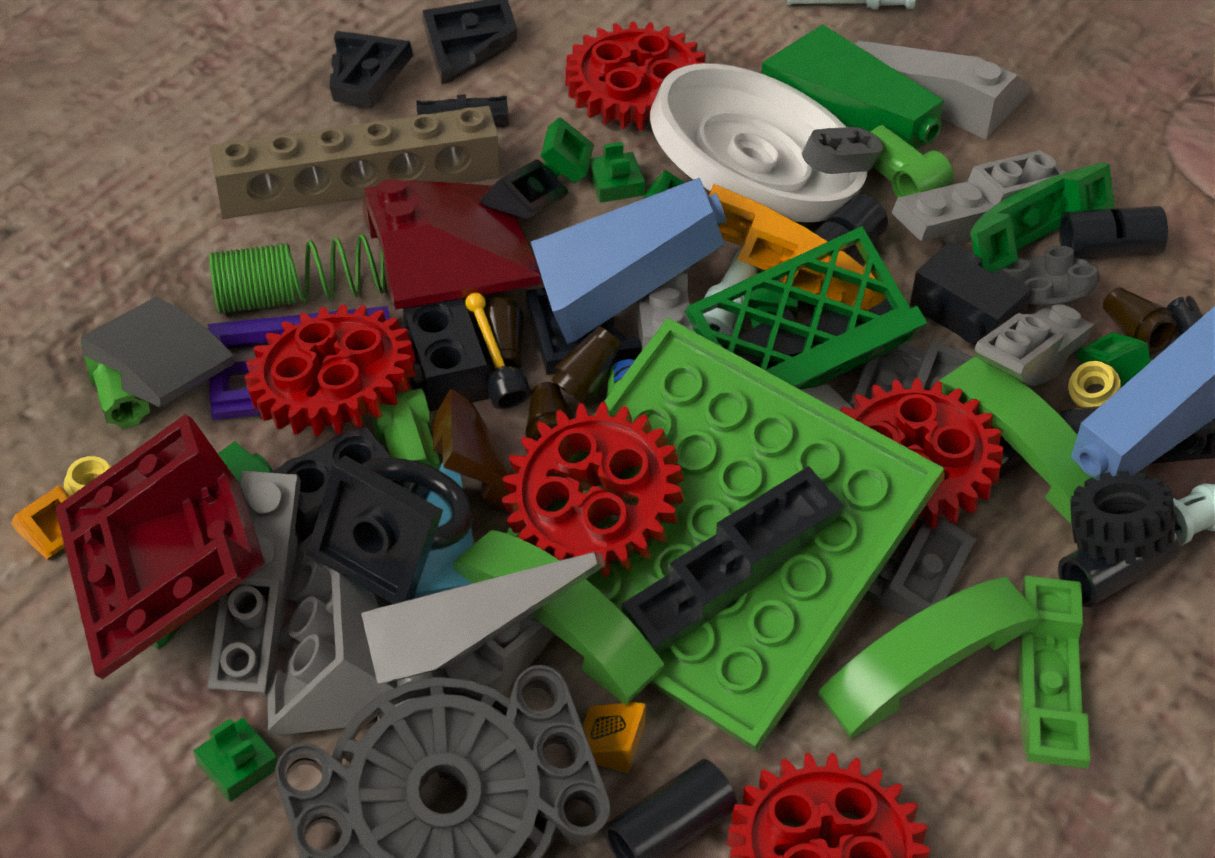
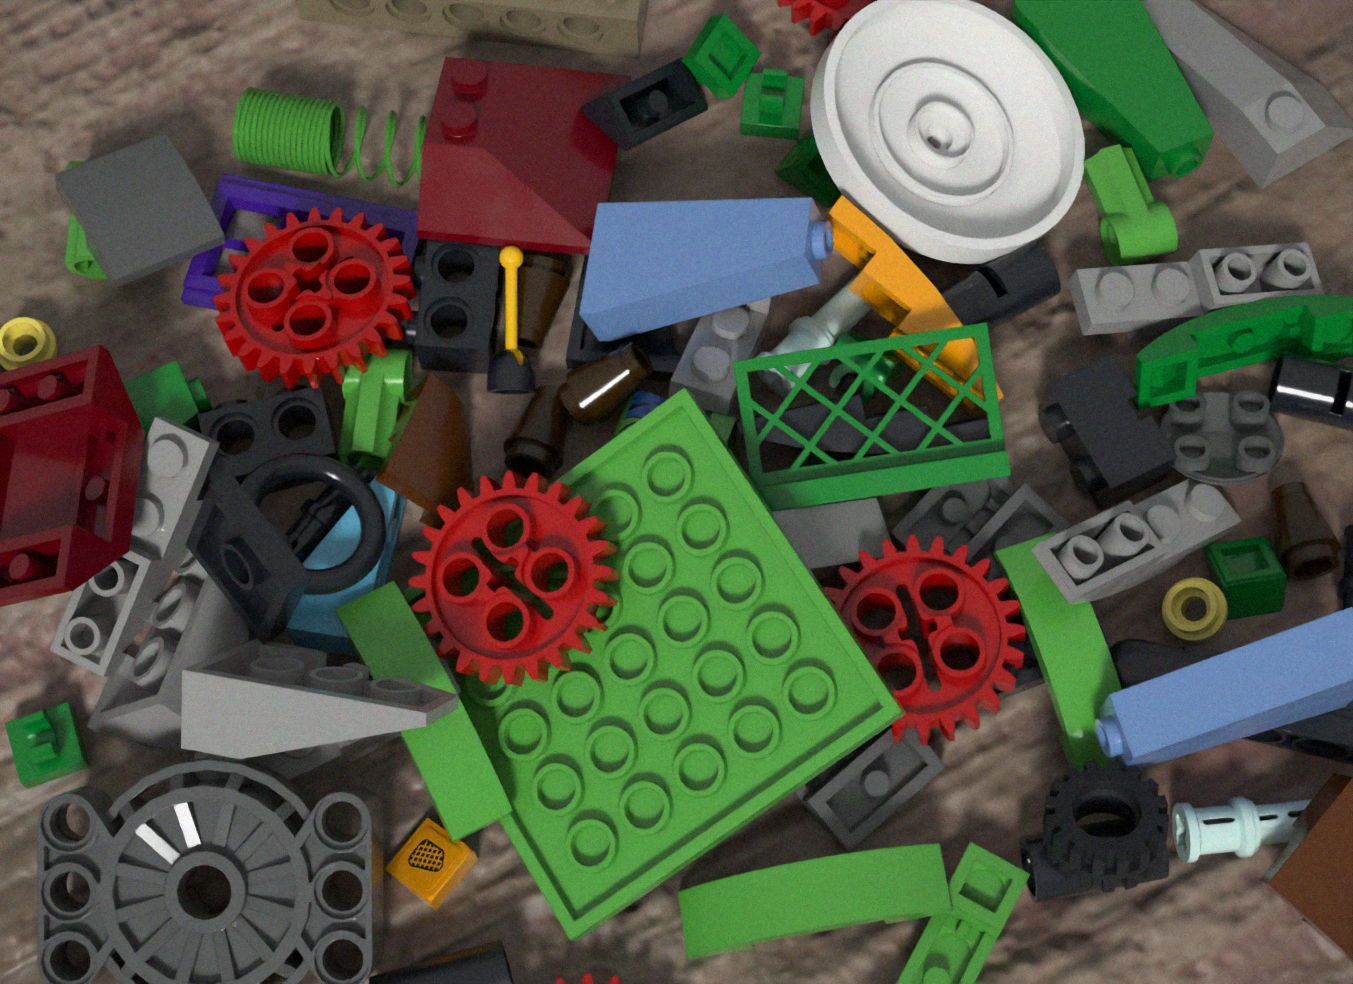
camera: 25 degrees right, 20 degrees up
black slope [622,466,844,654] -> none
dark grey beam [801,127,883,174] -> none

